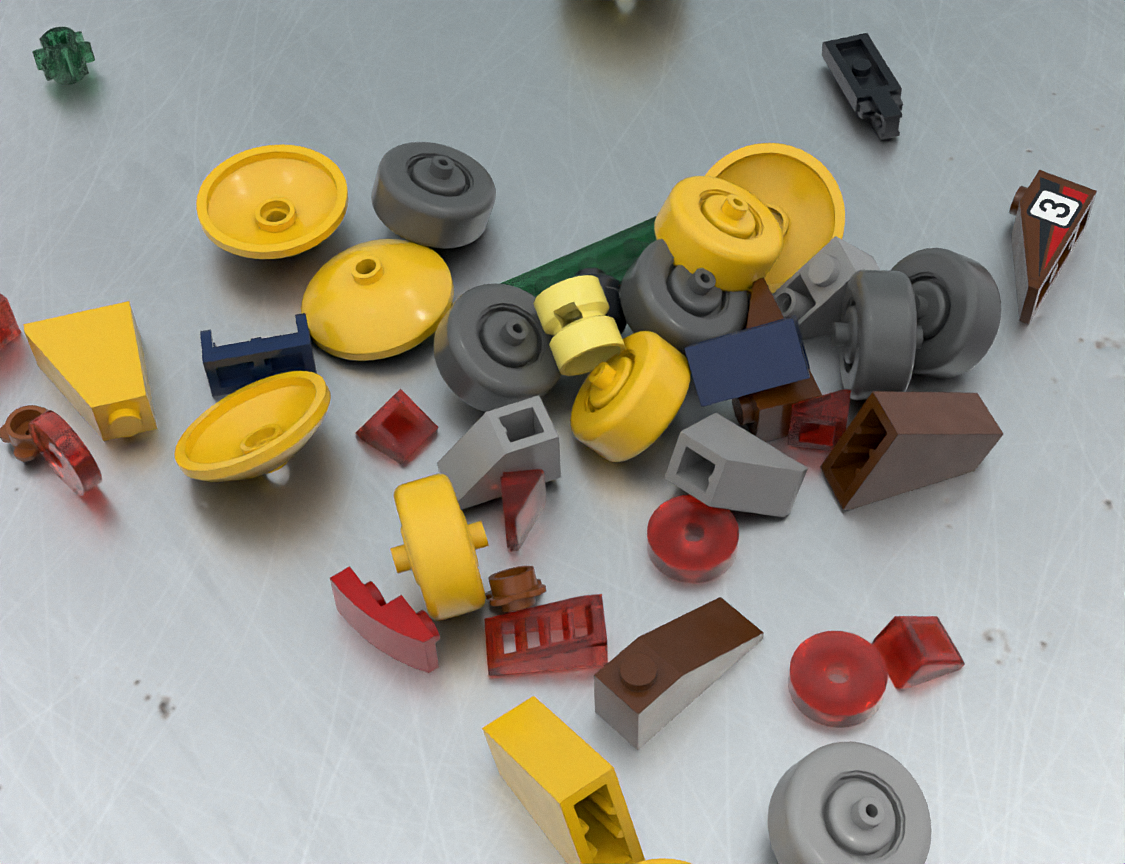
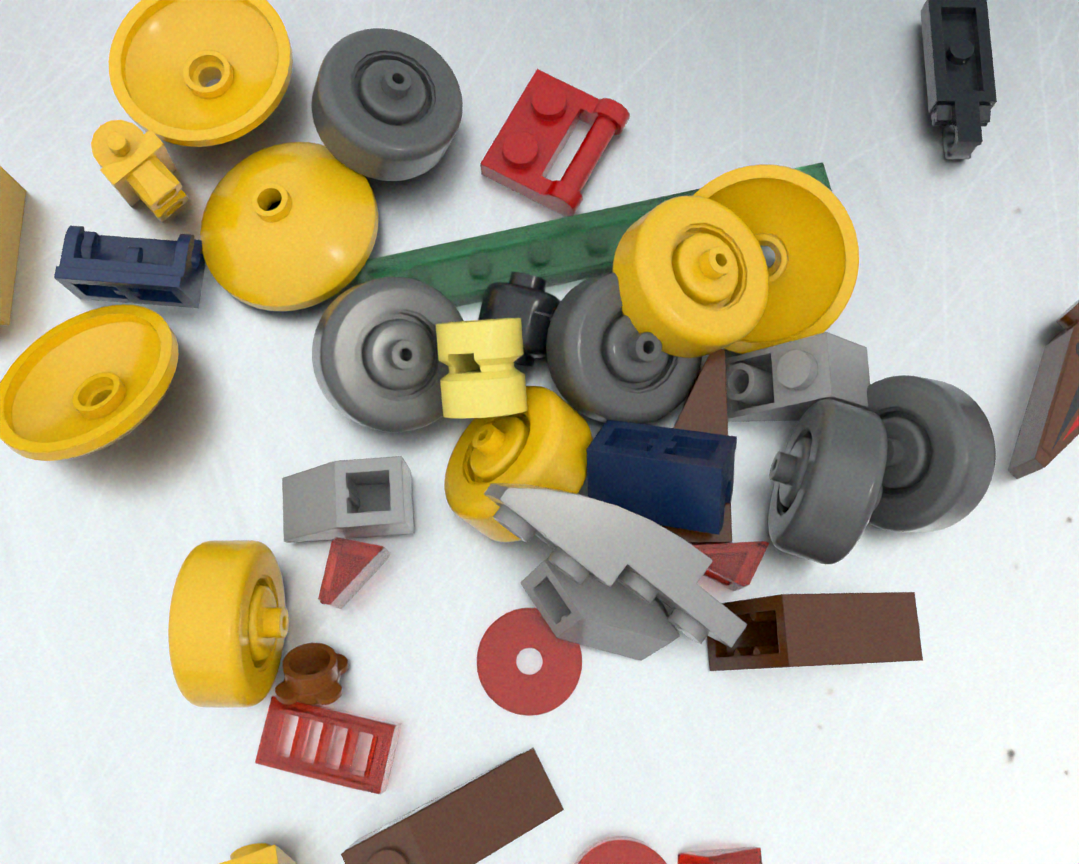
camera: 15 degrees right, 25 degrees up
red slope [330,566,440,673] -> none
clear red slope [355,389,439,464] -> none
none -> yellow hips [91,120,189,222]
none -> red plate [480,69,630,217]
none -> light grey slope [484,483,747,647]

